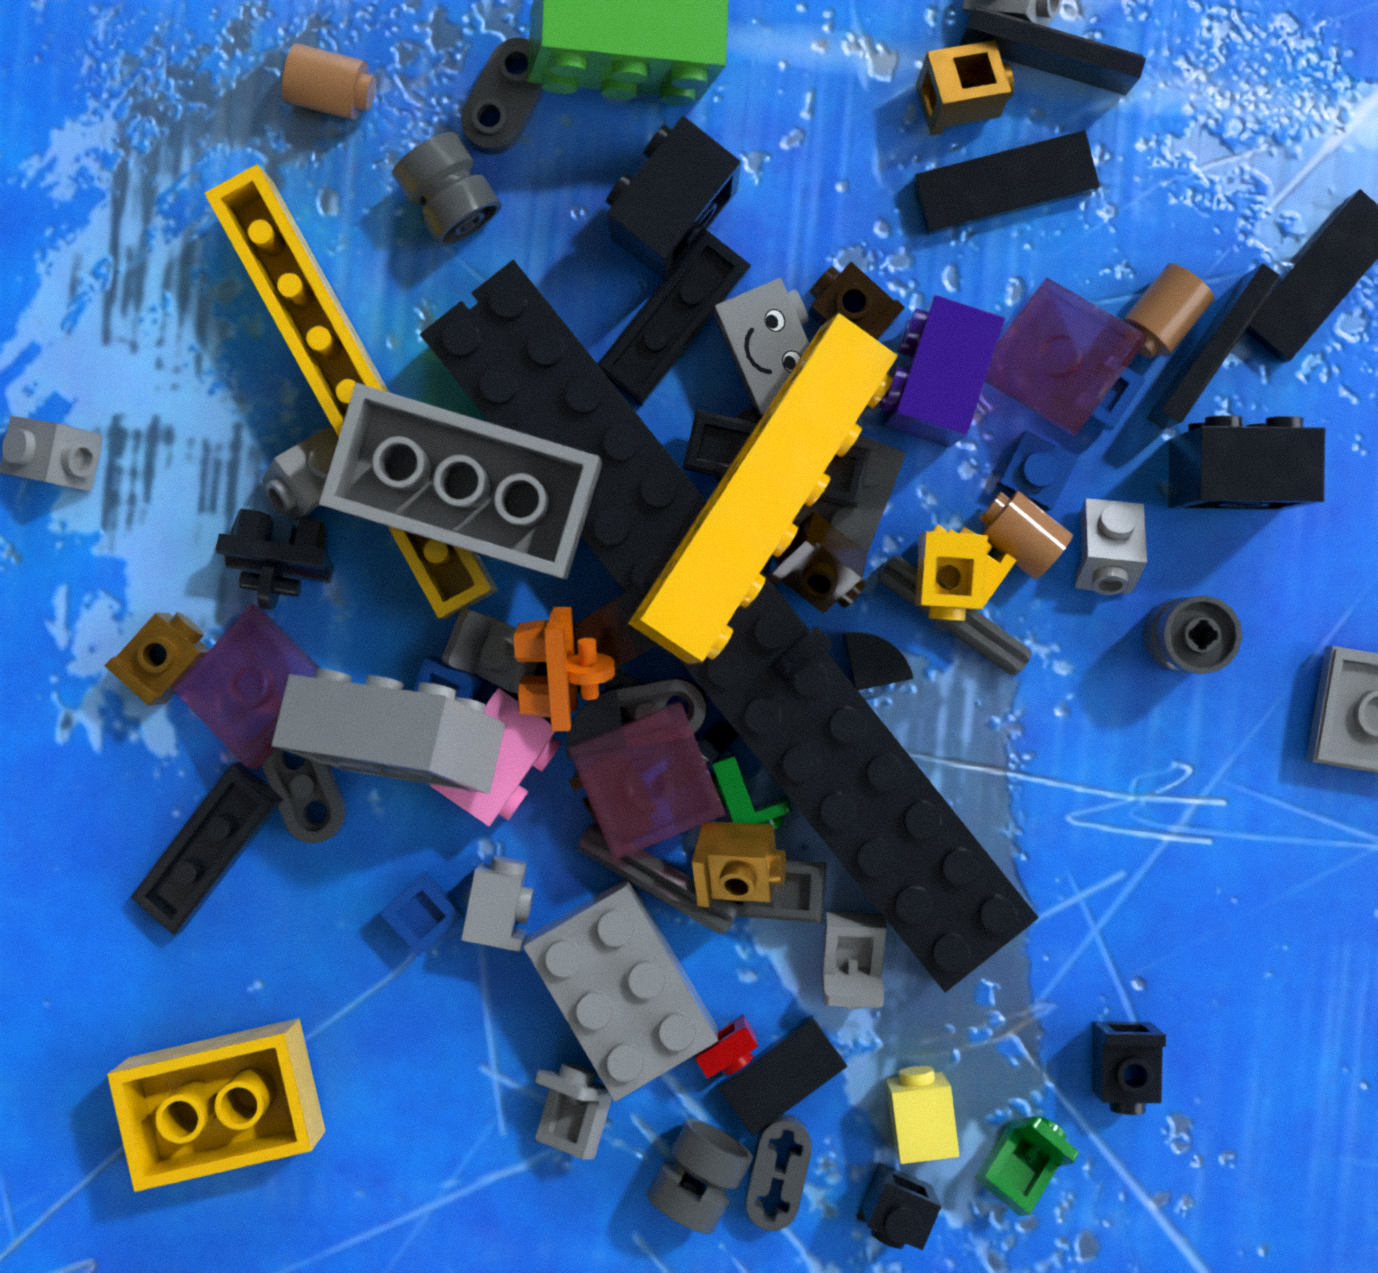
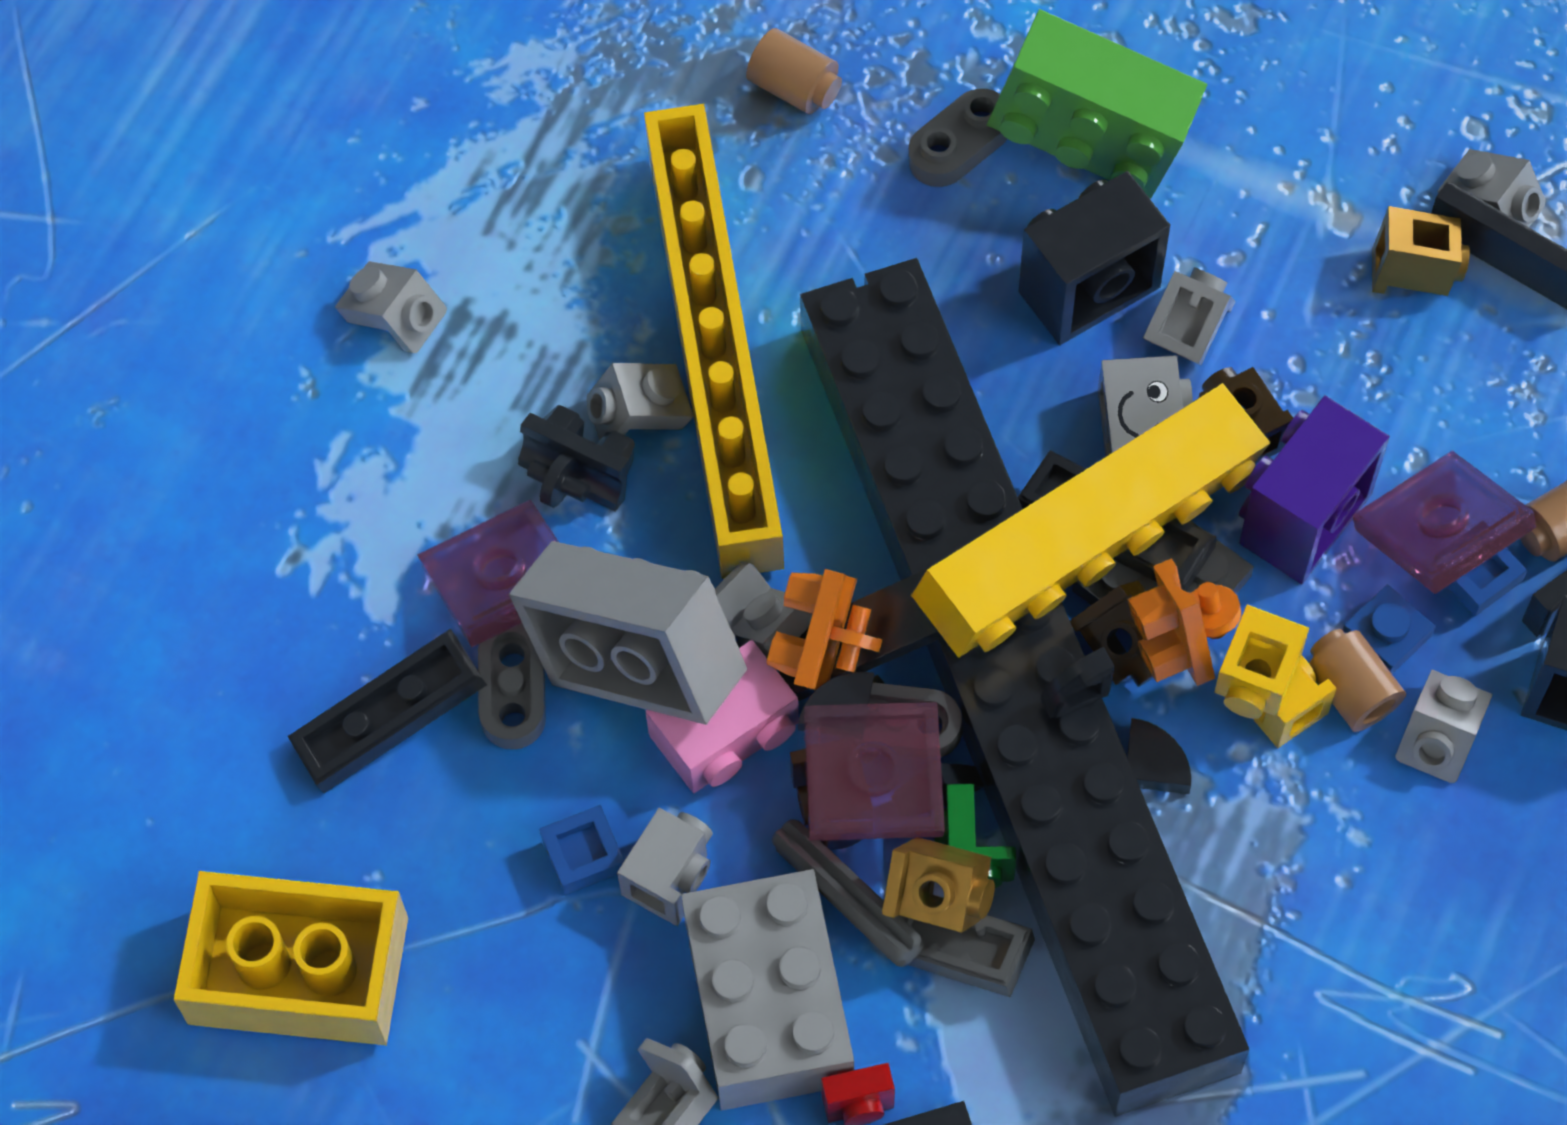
camera: 25 degrees right, 25 degrees down
pearl gold brick [105,612,212,706] -> none
light grey brick [319,383,602,580] -> none
dark grey wheel [392,132,502,247] -> none
black tile [598,229,751,405] -> none
light grey bracket [821,912,887,1009] -> none
dark grey axle [877,555,1032,675] -> none
black tile [913,130,1100,235] -> none
dark grey wheel [1143,596,1242,674] -> none
none -> orange hips [1127,558,1242,686]
none -> light grey bracket [1143,267,1236,365]

